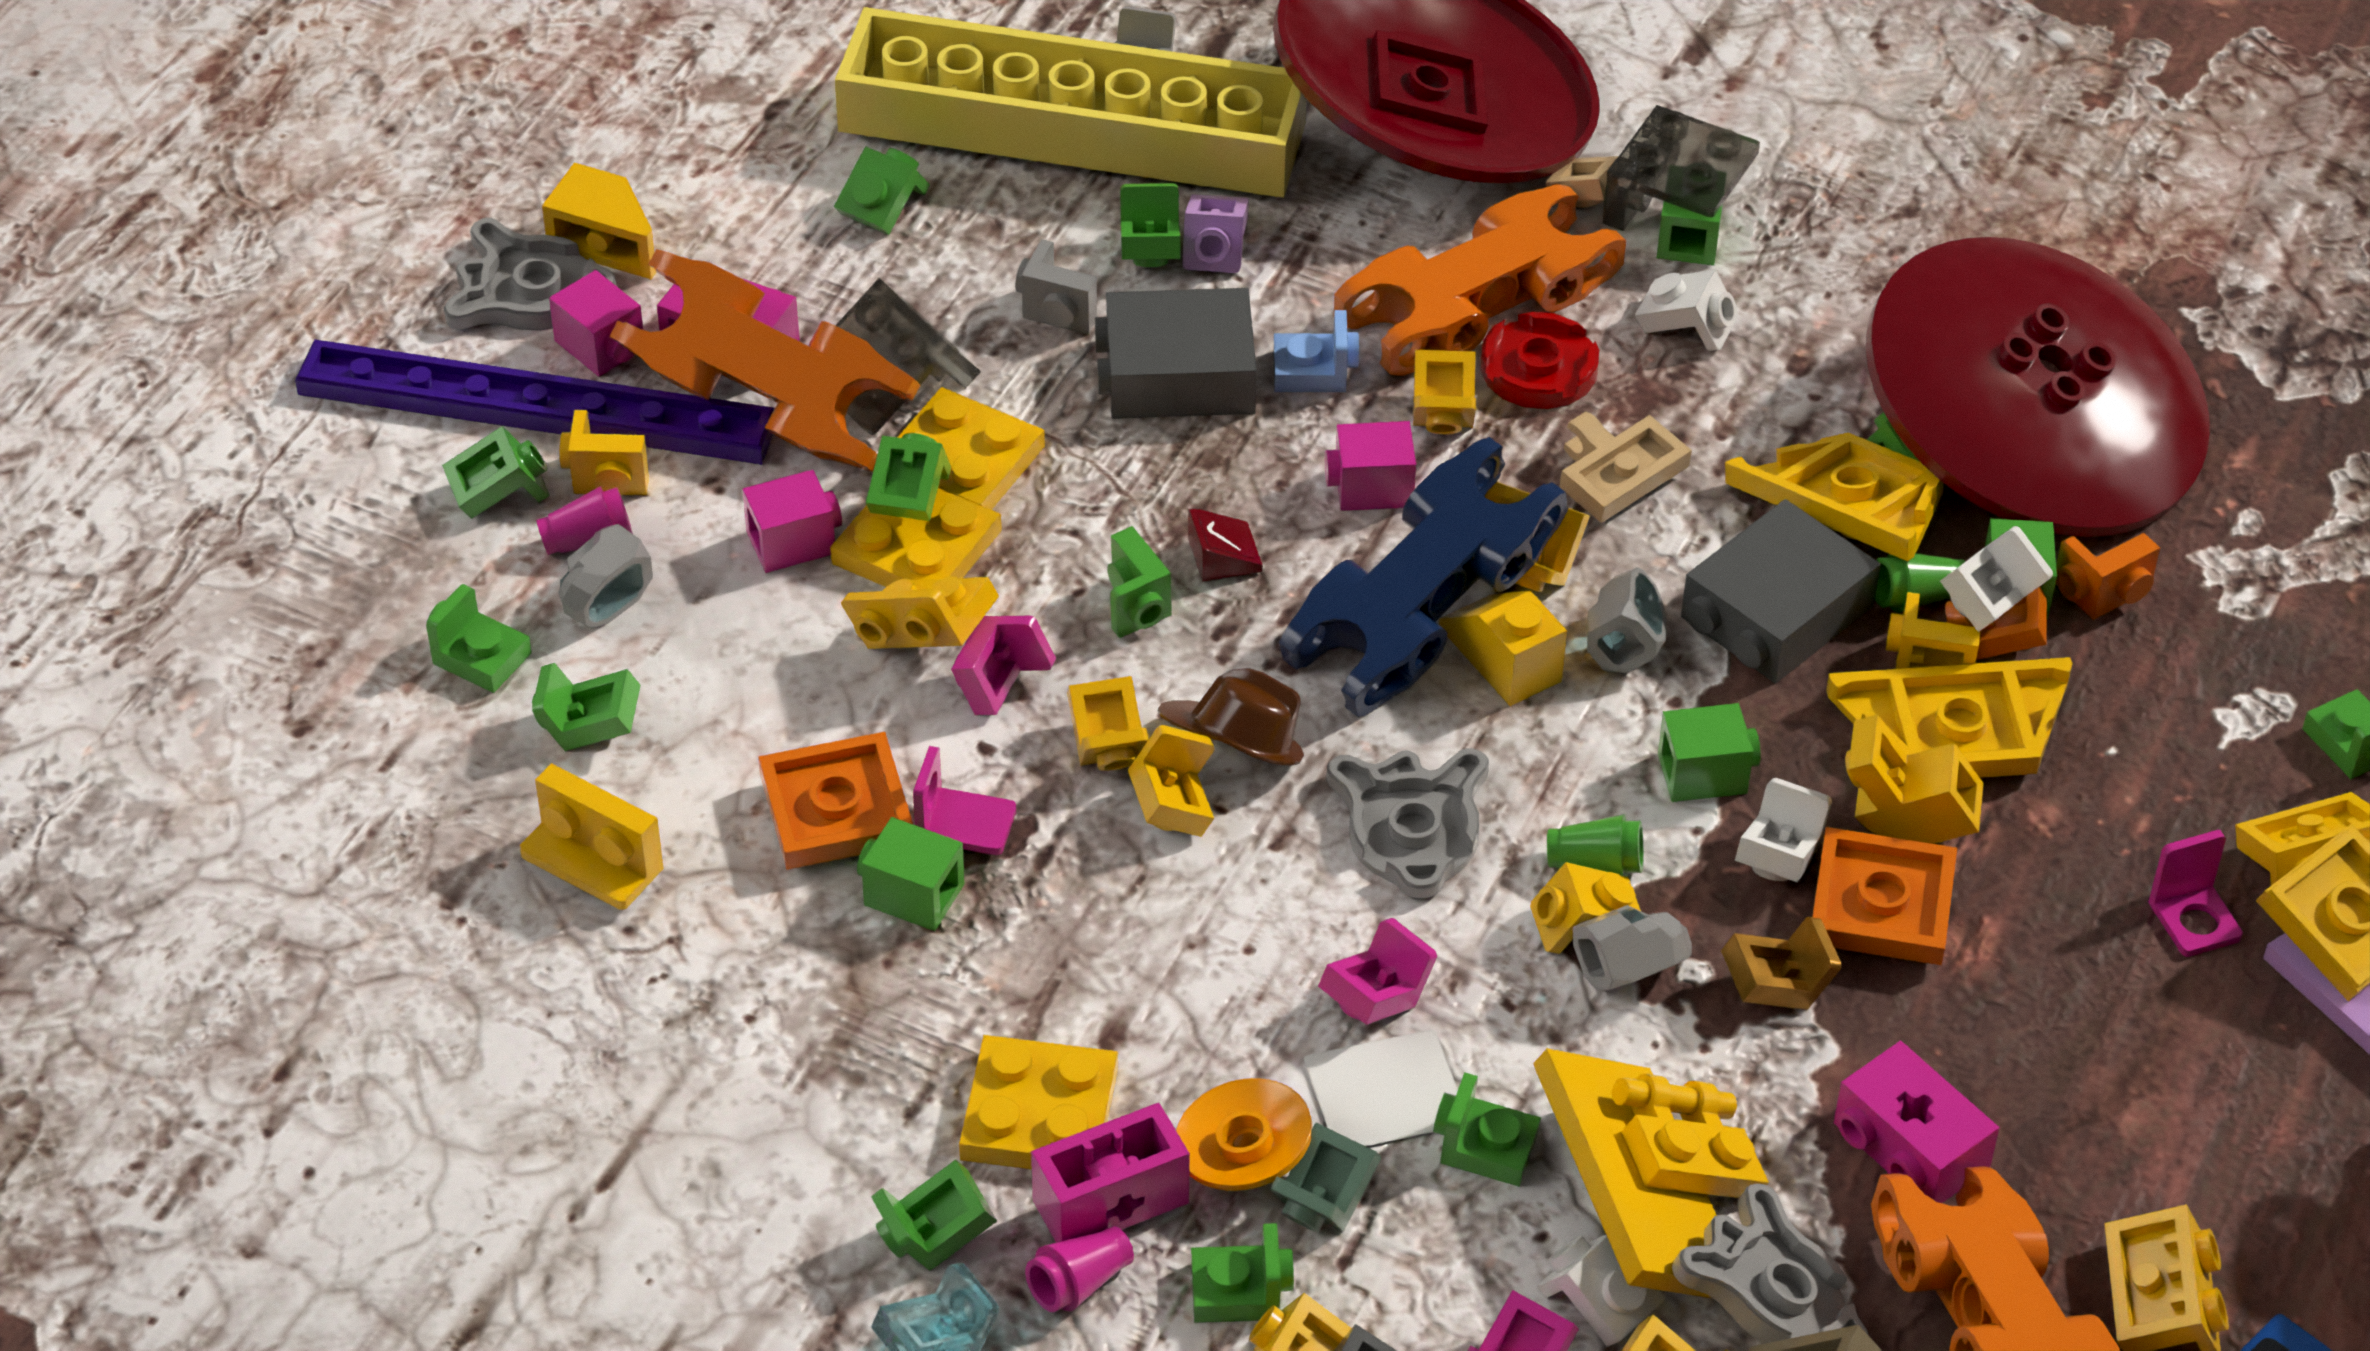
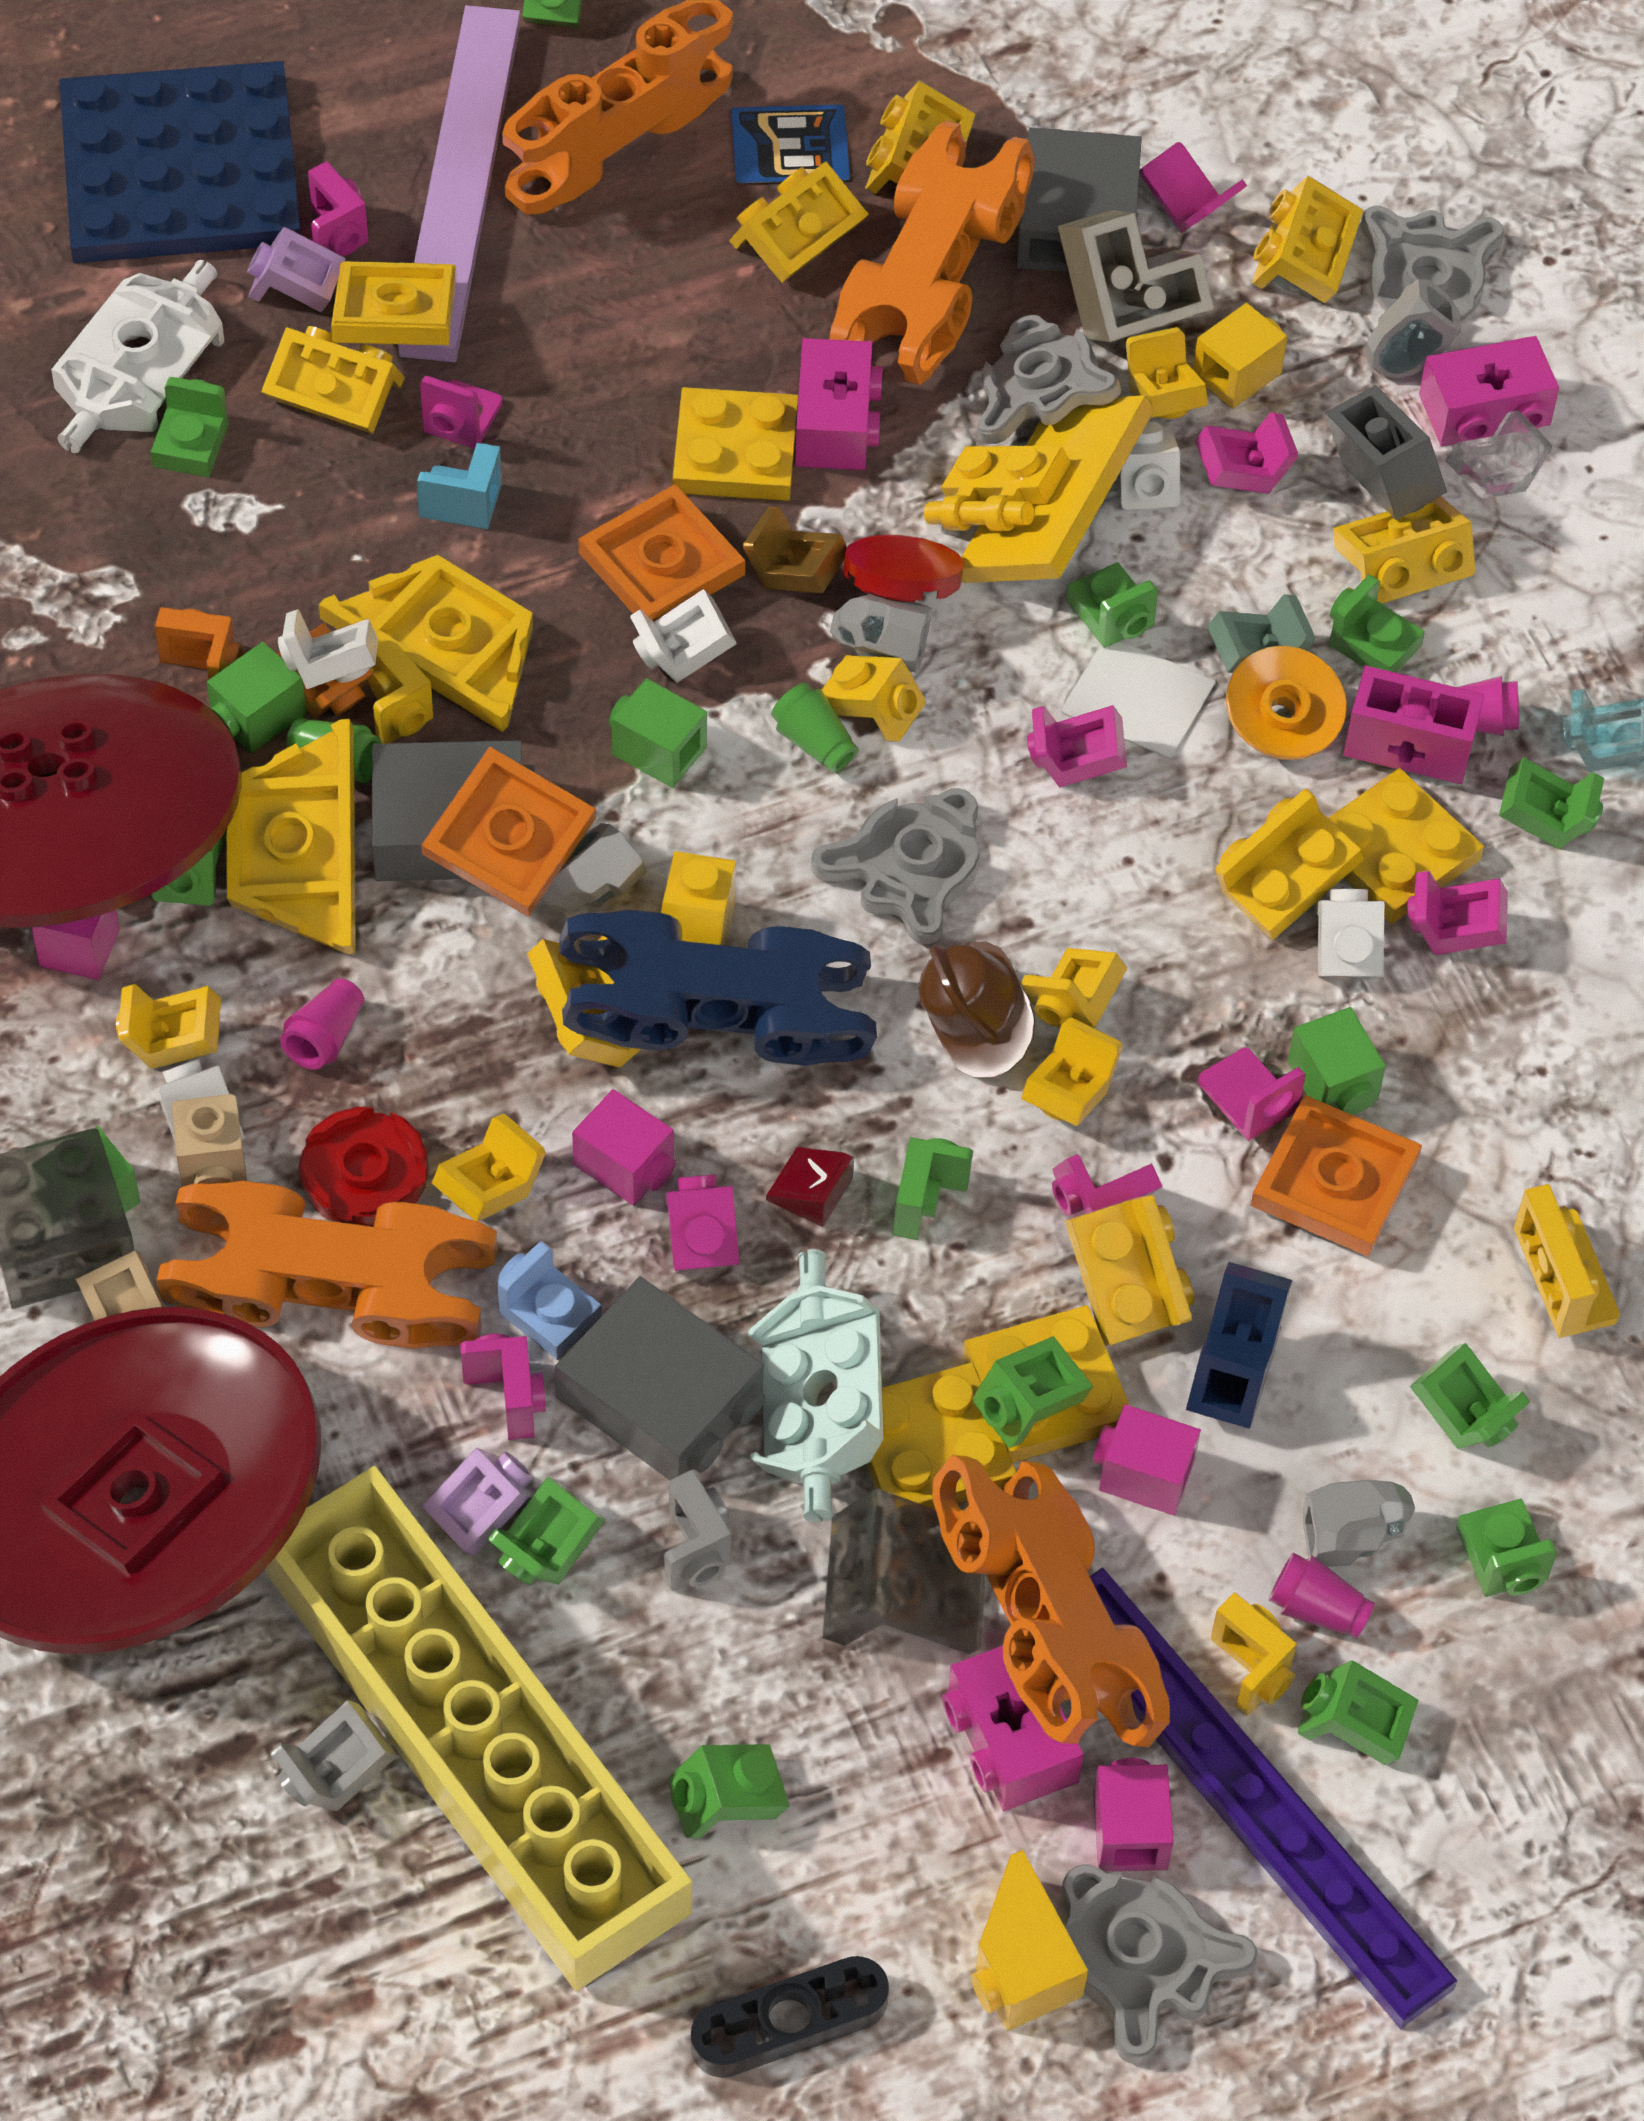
camera: 140 degrees left, 10 degrees up
tan plate [1559,411,1692,523] -> none
yellow brick [1845,714,1984,844] -> none
none -> yellow bracket [116,984,221,1069]
none -> tan bracket [171,1094,247,1187]
none -> dark pink cone [280,978,365,1070]
none -> medium azure panel [416,443,502,529]
none -> orange plate [421,746,596,917]
none -> dark pink bracket [460,1333,546,1440]
none -> dark pink bracket [664,1174,740,1270]
none -> yellow plate [672,387,798,501]
none -> black beam [691,1956,889,2078]
none -> light aqua plate [748,1249,883,1523]
none -> red tile [843,535,964,602]
none -> dark blue brick [1186,1262,1293,1429]
none -> yellow bracket [1215,788,1364,941]
none -> white bracket [1315,889,1384,977]
none -> dark pink bracket [1407,871,1508,955]

